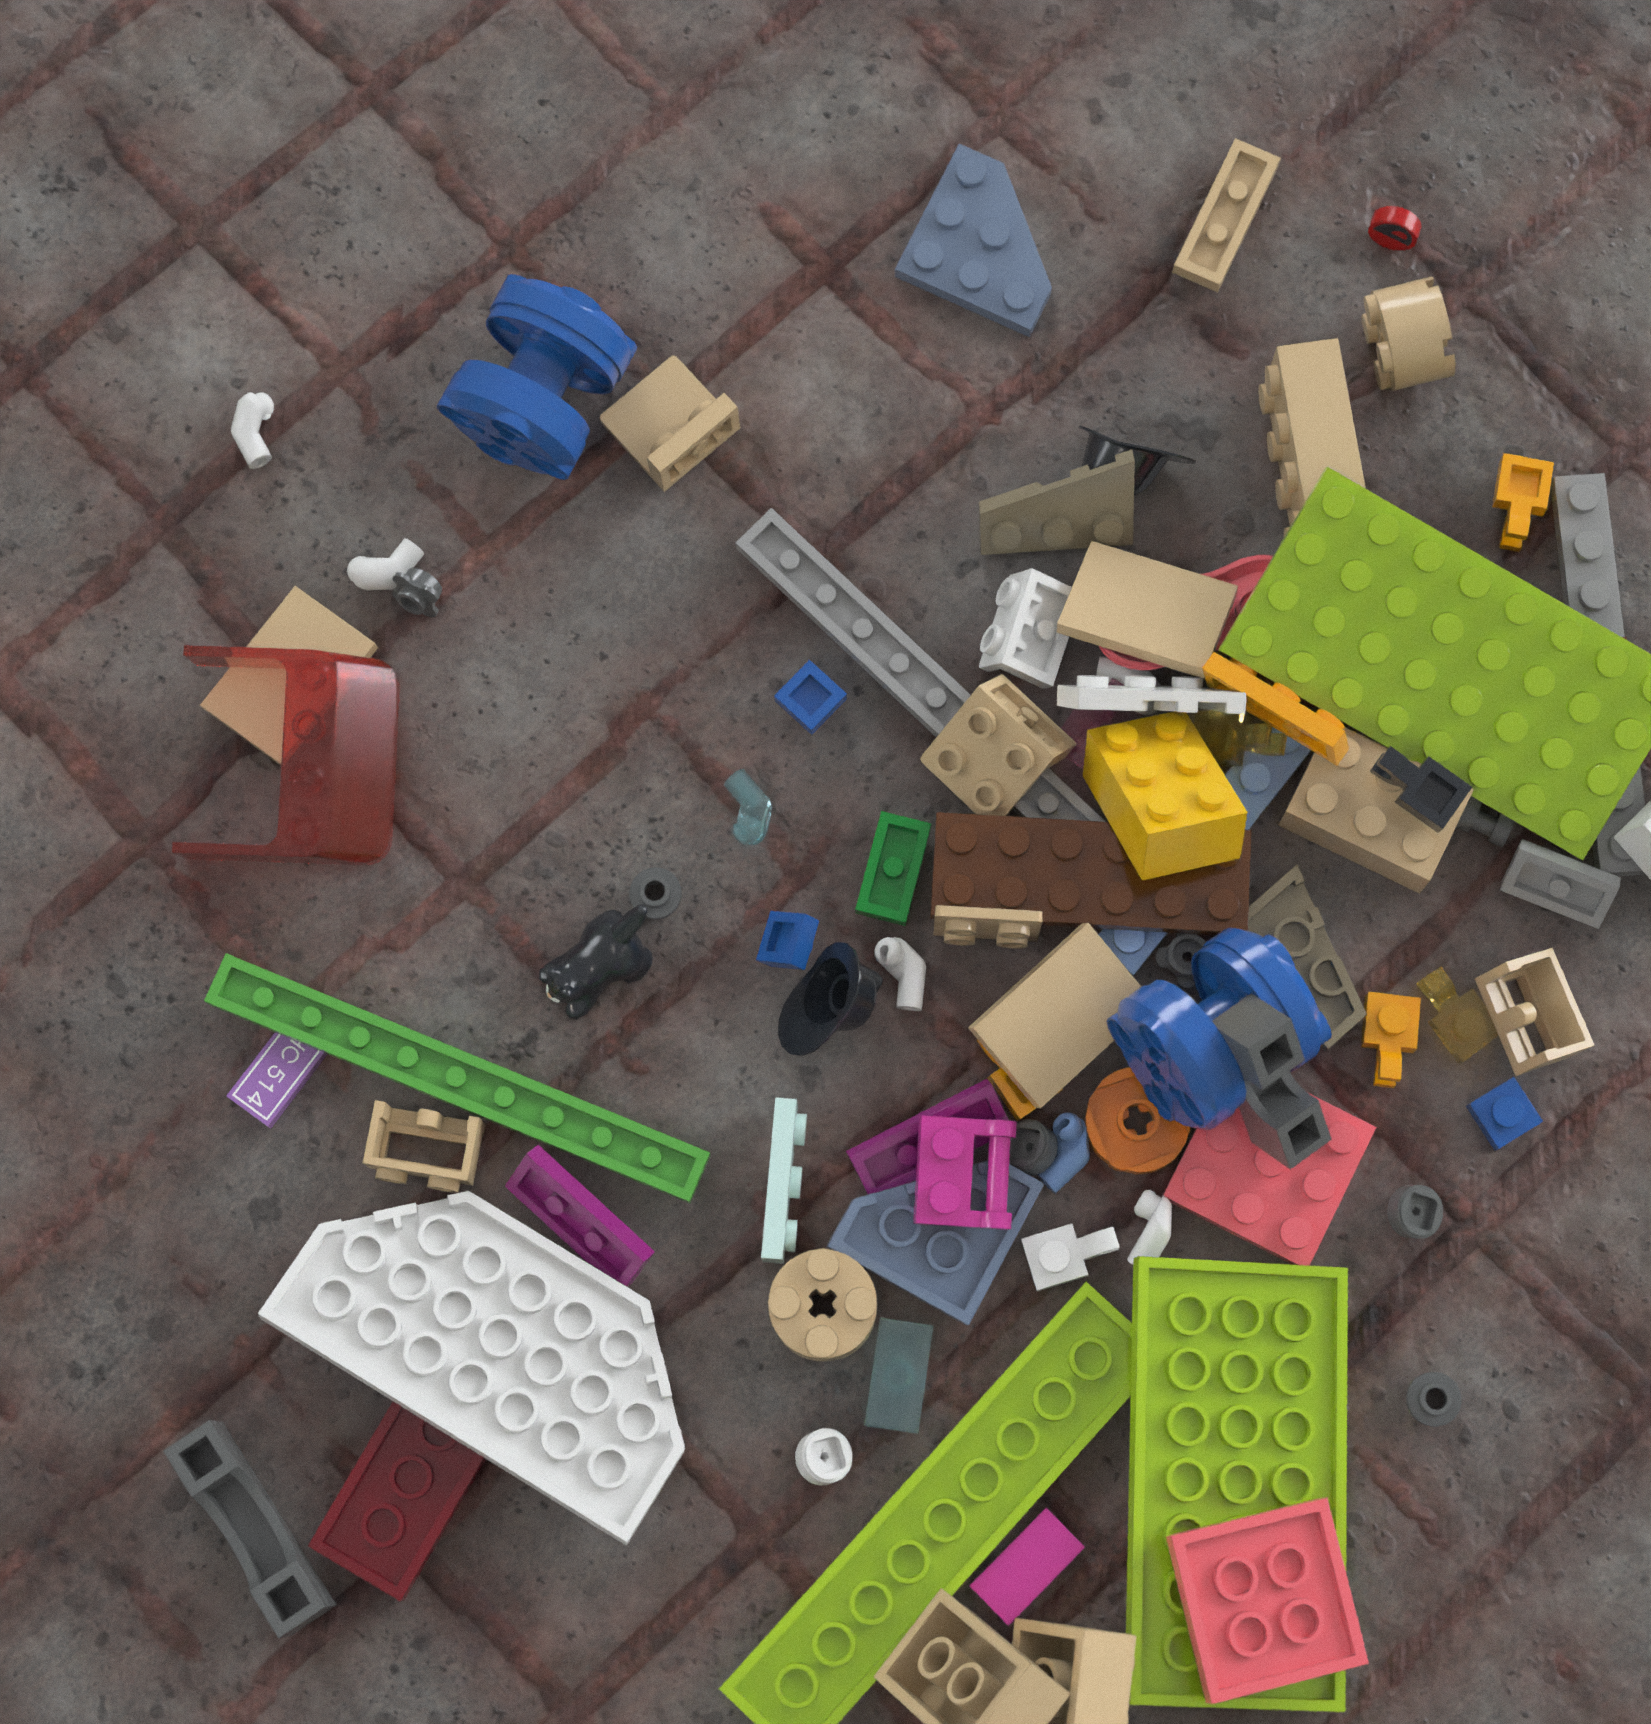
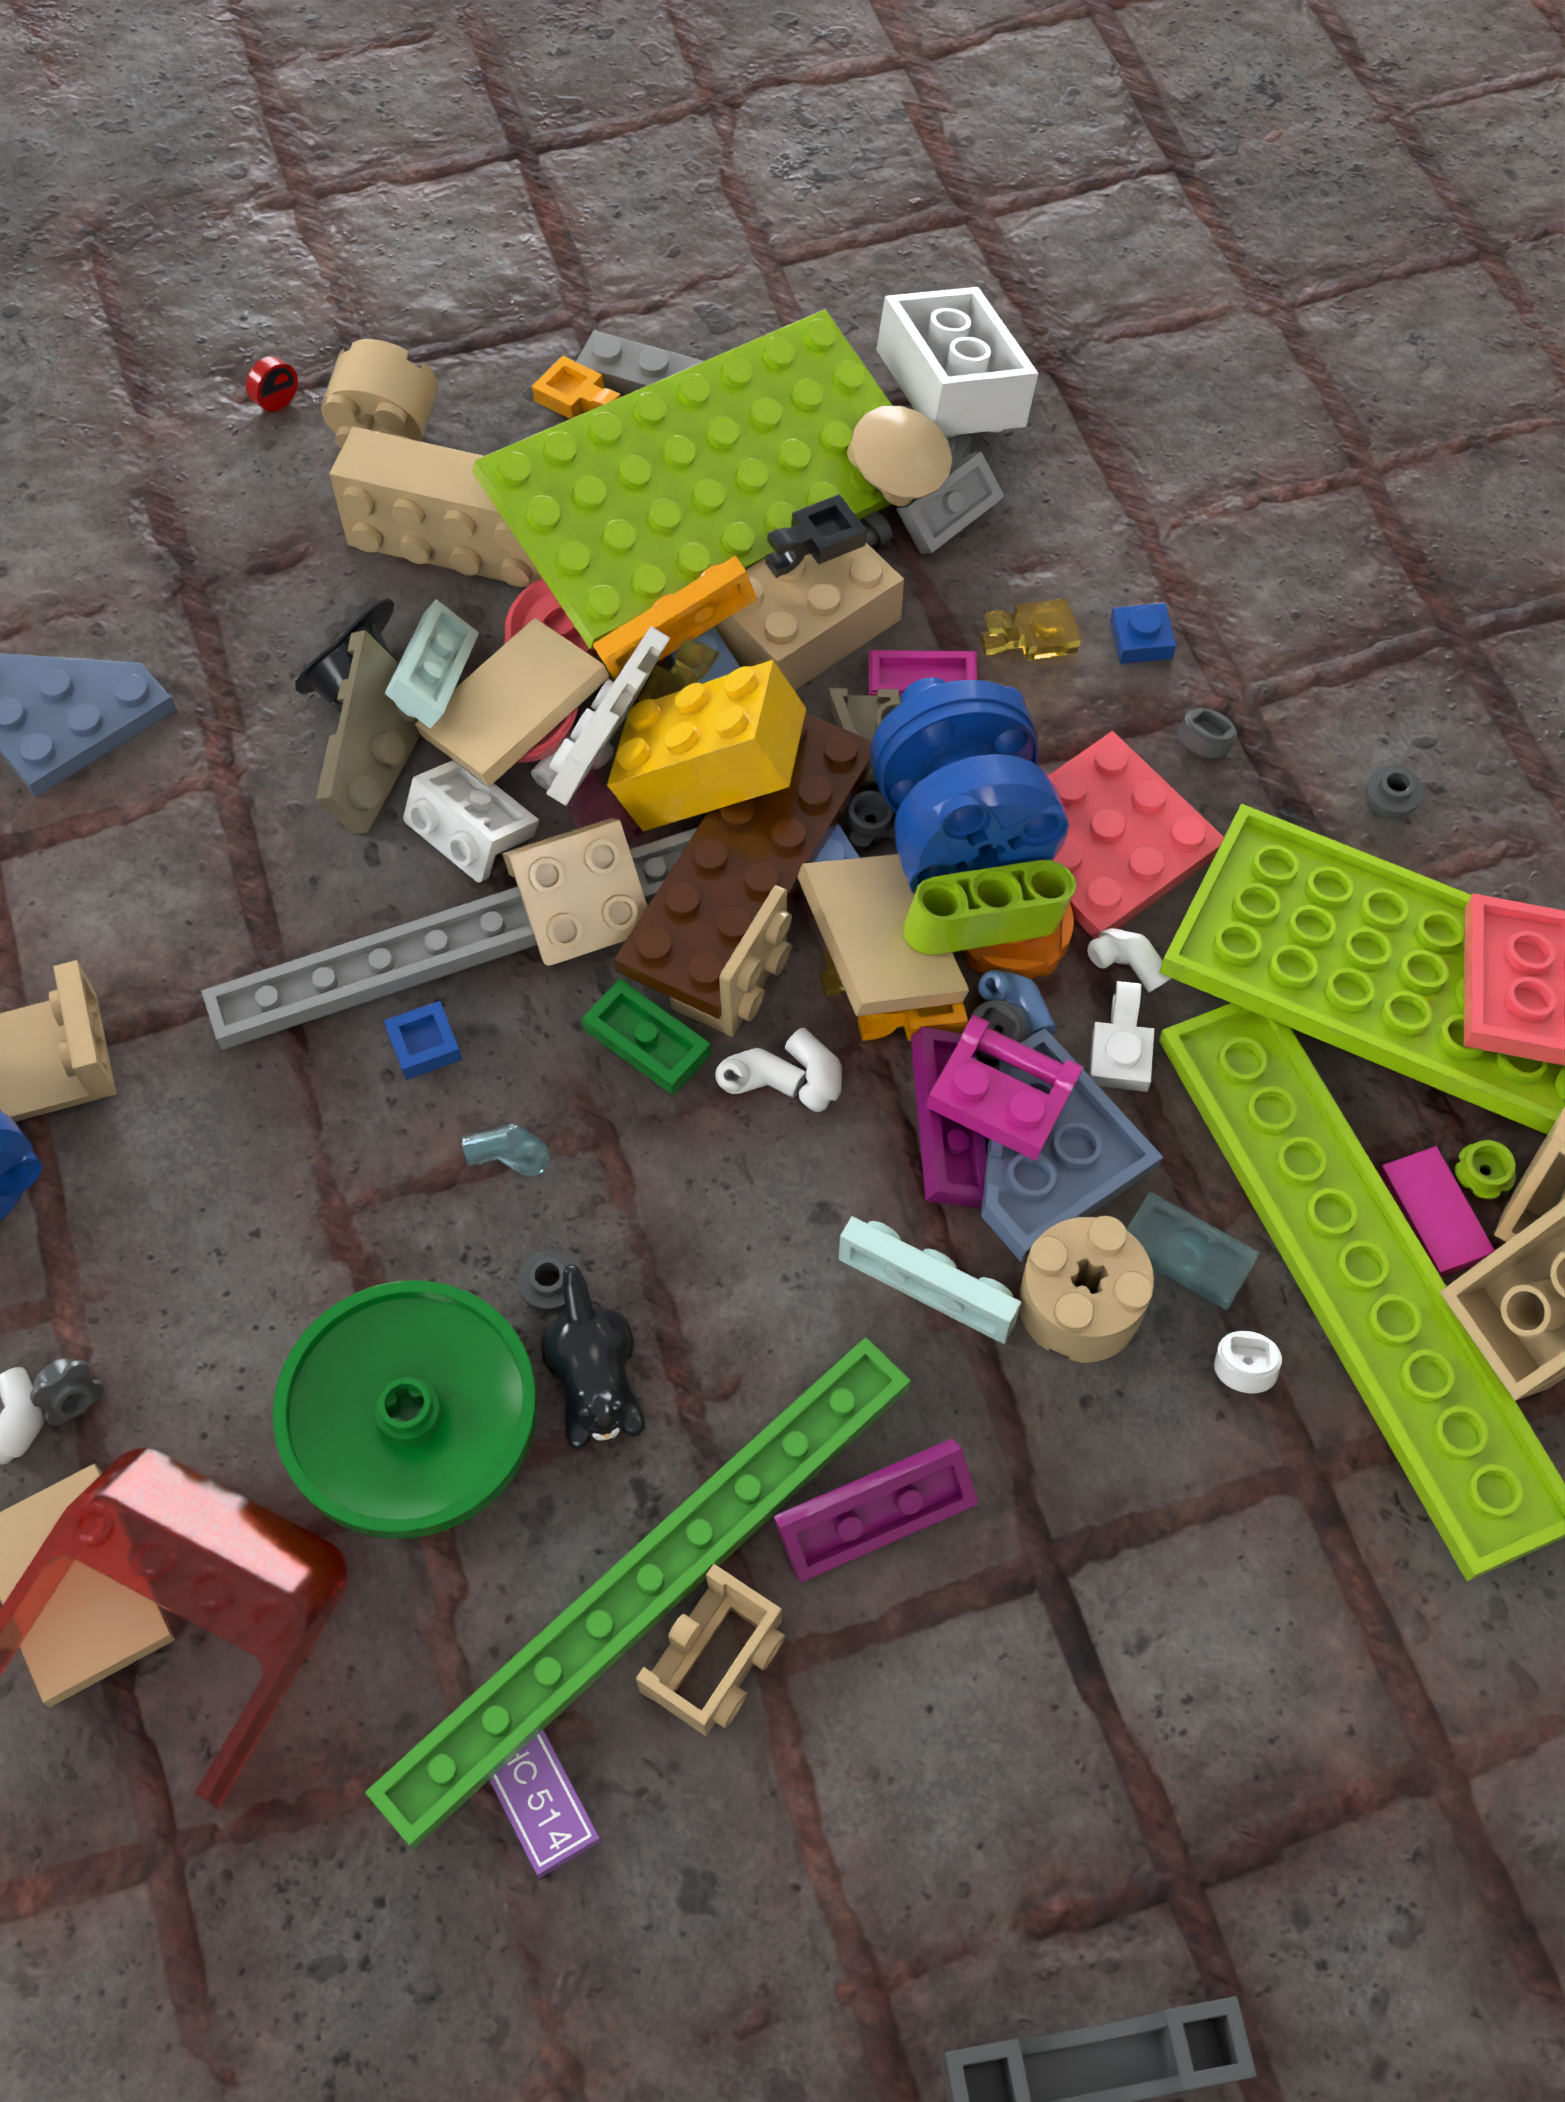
camera: 70 degrees left, 15 degrees down
white plate [258,1191,685,1546] -> none
dark red plate [308,1401,486,1602] -> none
blue plate [756,911,819,970] -> none
black piece [778,942,883,1056] -> none
tan plate [1172,138,1281,292] -> none
dark grey arch [1212,993,1332,1169] -> none
light orange plate [1361,991,1421,1088] -> none
tan window [1475,948,1595,1076] -> none
none -> green dish [273,1280,538,1539]
none -> light aqua plate [384,599,479,728]
none -> white arm [785,1027,842,1112]
none -> tan dish [847,406,952,506]
none -> dark pink tile [868,650,977,696]
none -> lime beam [902,860,1076,955]
none -> lime plate [1455,1140,1516,1199]

